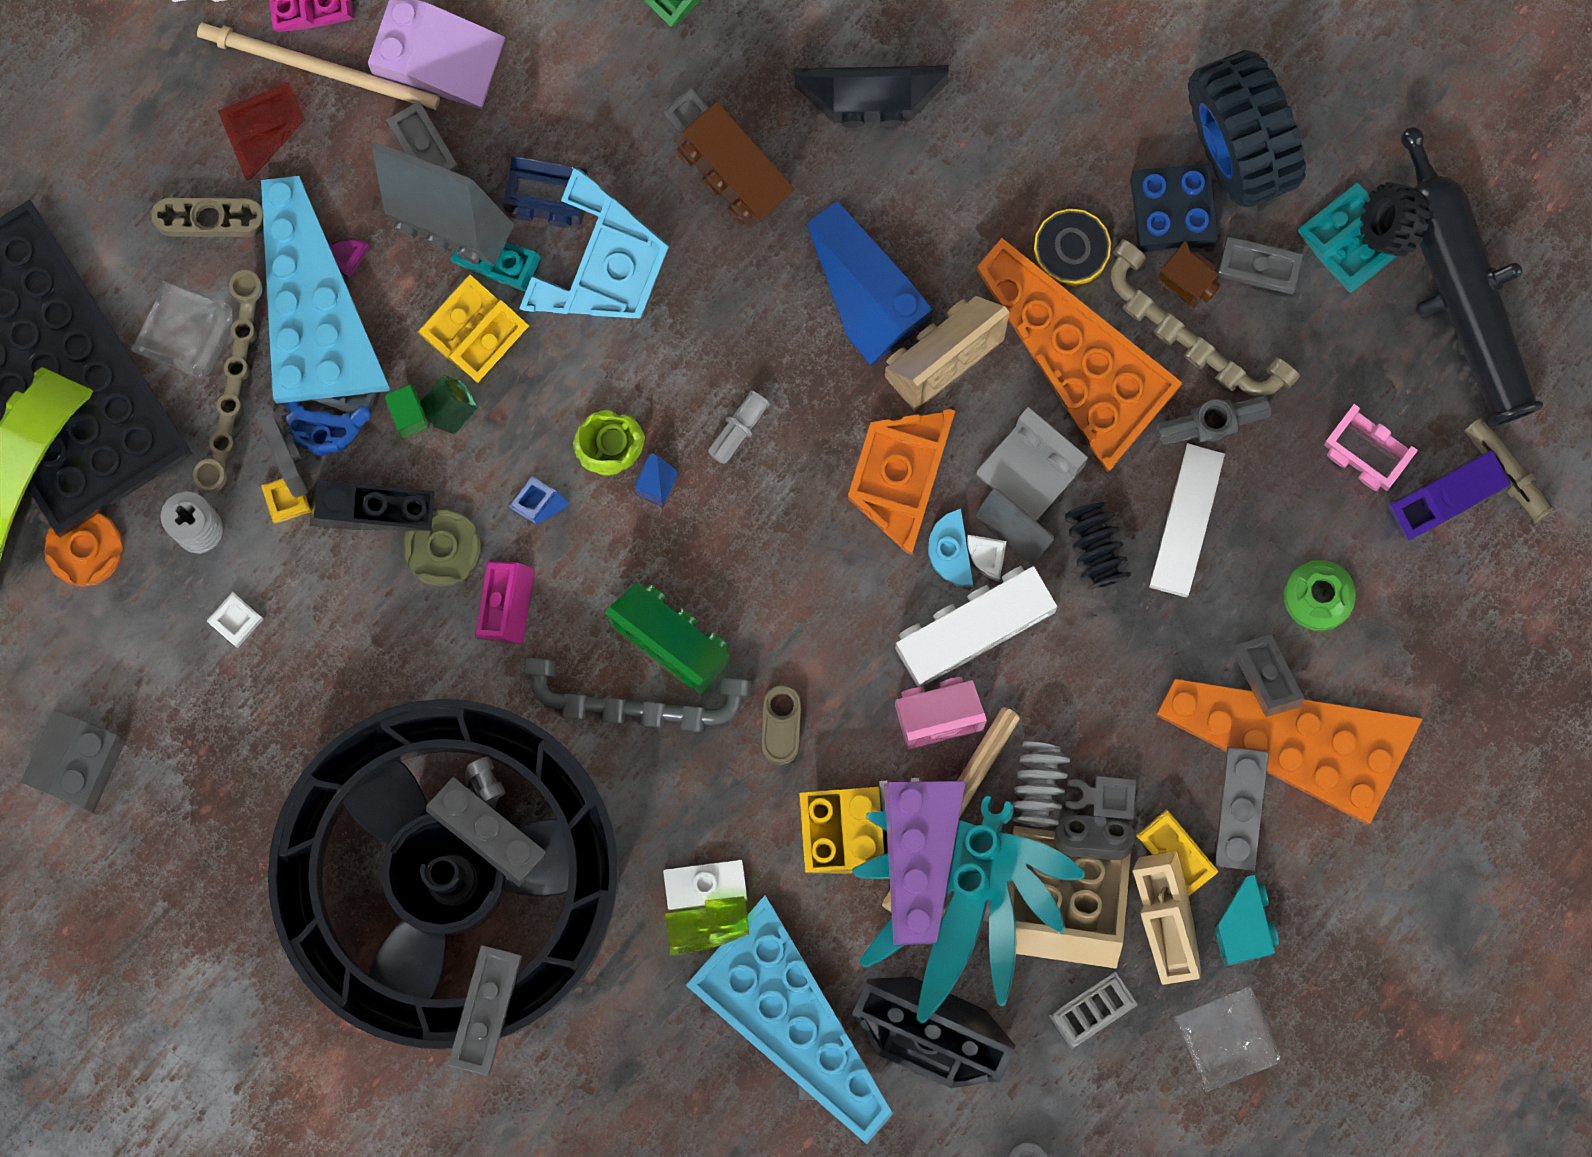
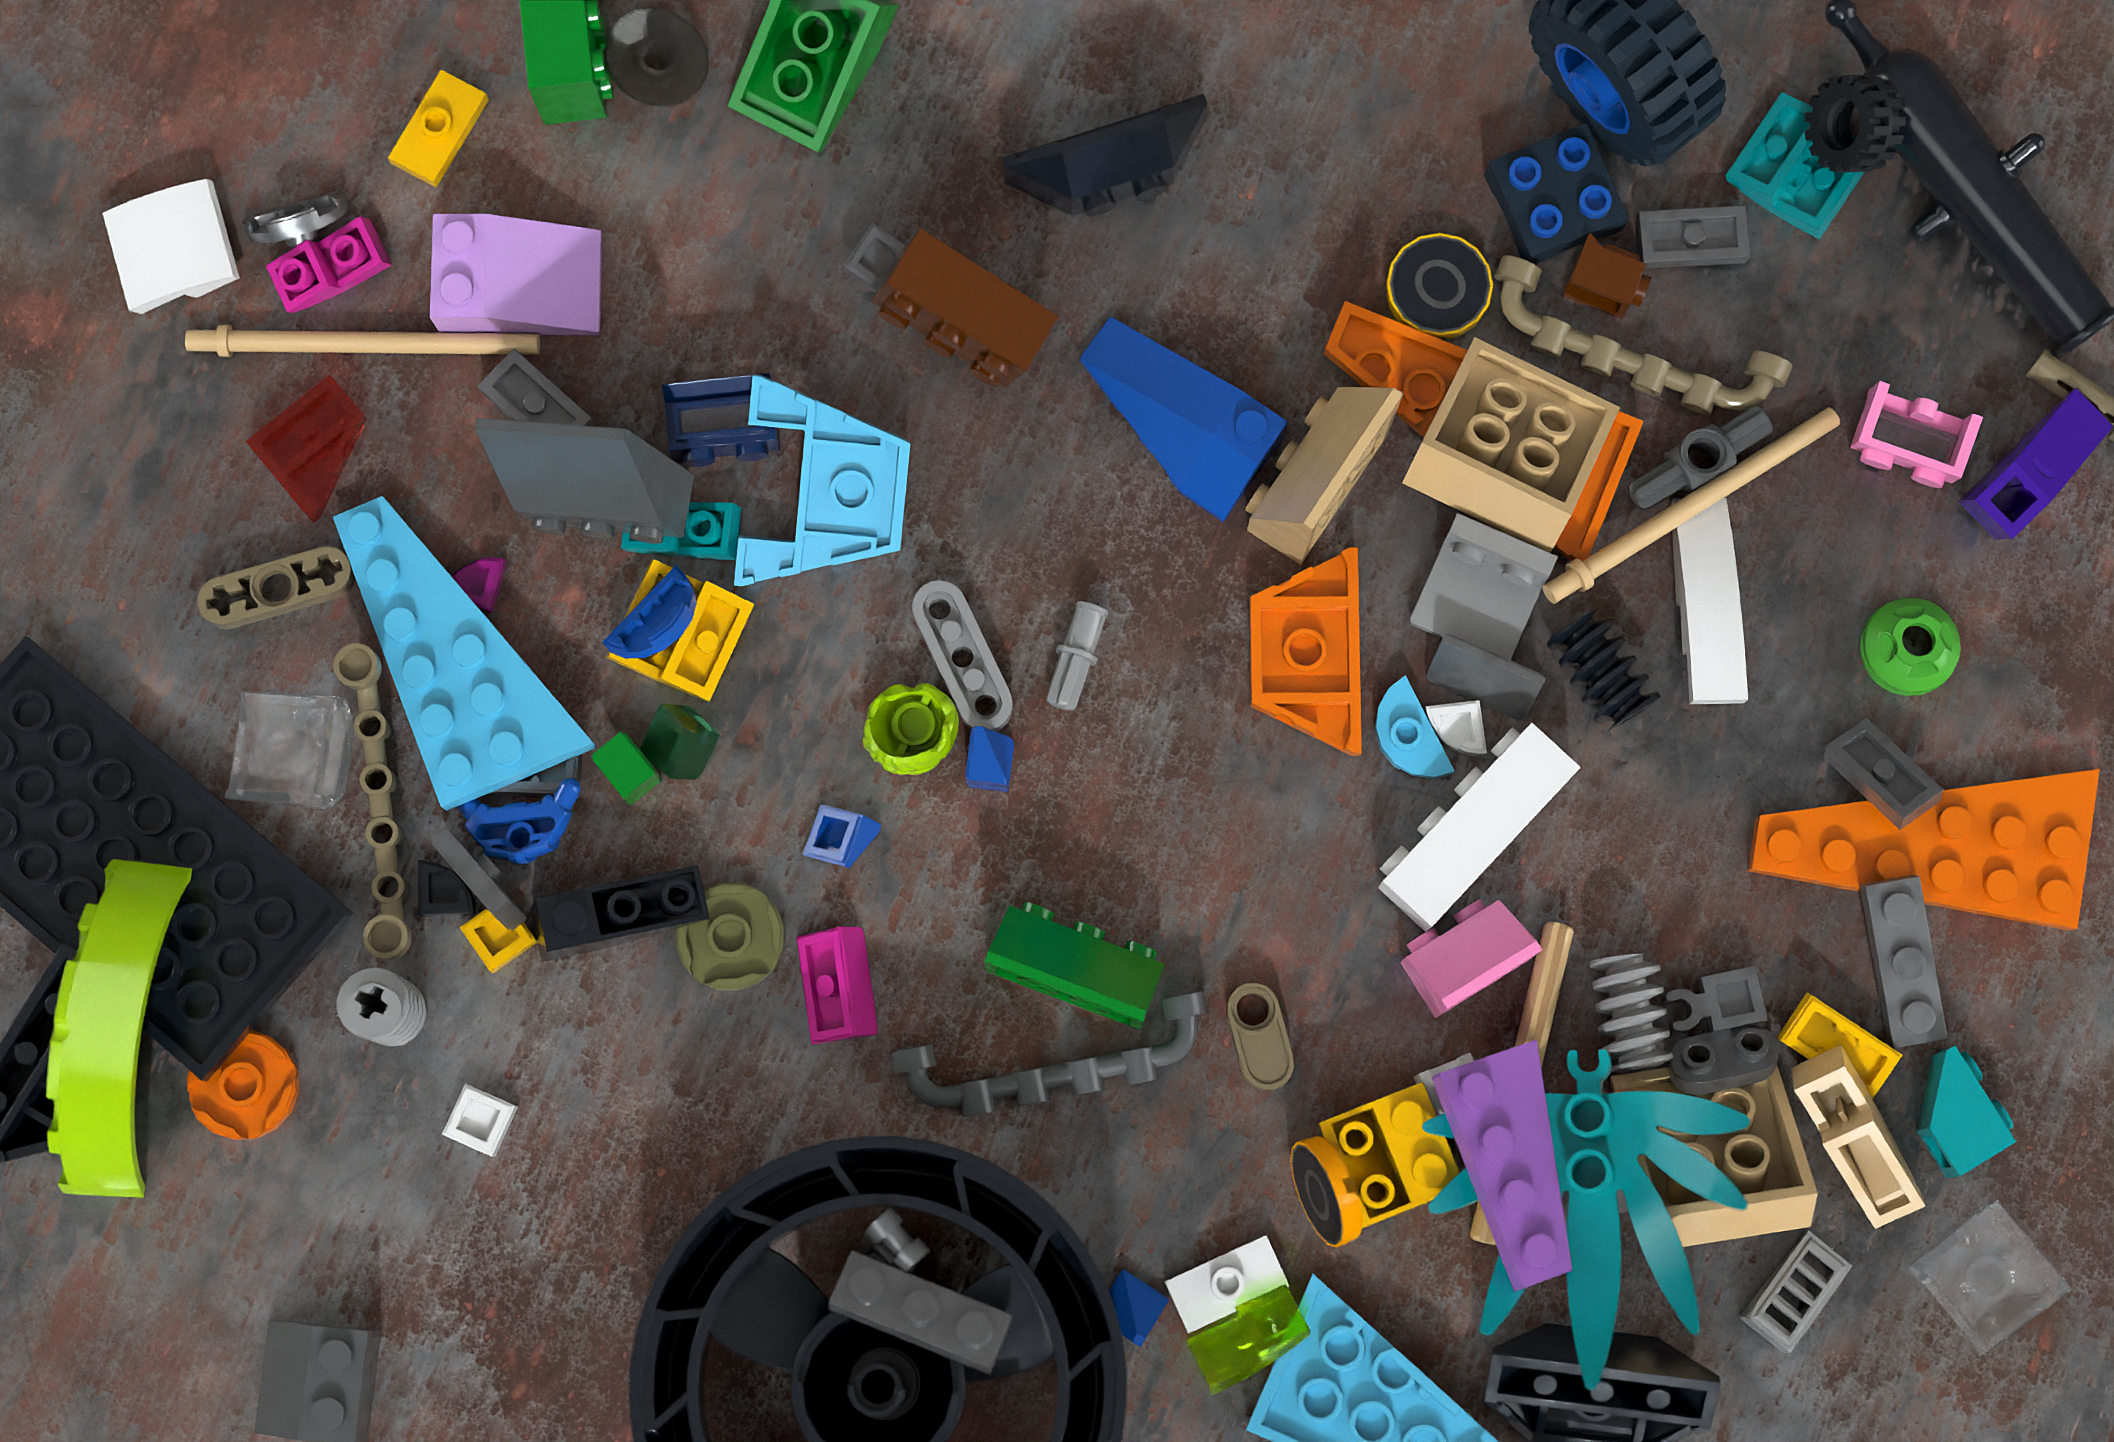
camera: 20 degrees left, 0 degrees up
none -> black tile [418,860,476,917]
none -> blue plate [602,565,697,659]
none -> light grey plate [912,580,1013,732]
none -> blue slope [1109,1269,1170,1347]
none -> tile [1290,1136,1362,1248]
none -> tan slope [1402,337,1620,553]
none -> tan bar [1542,407,1840,604]

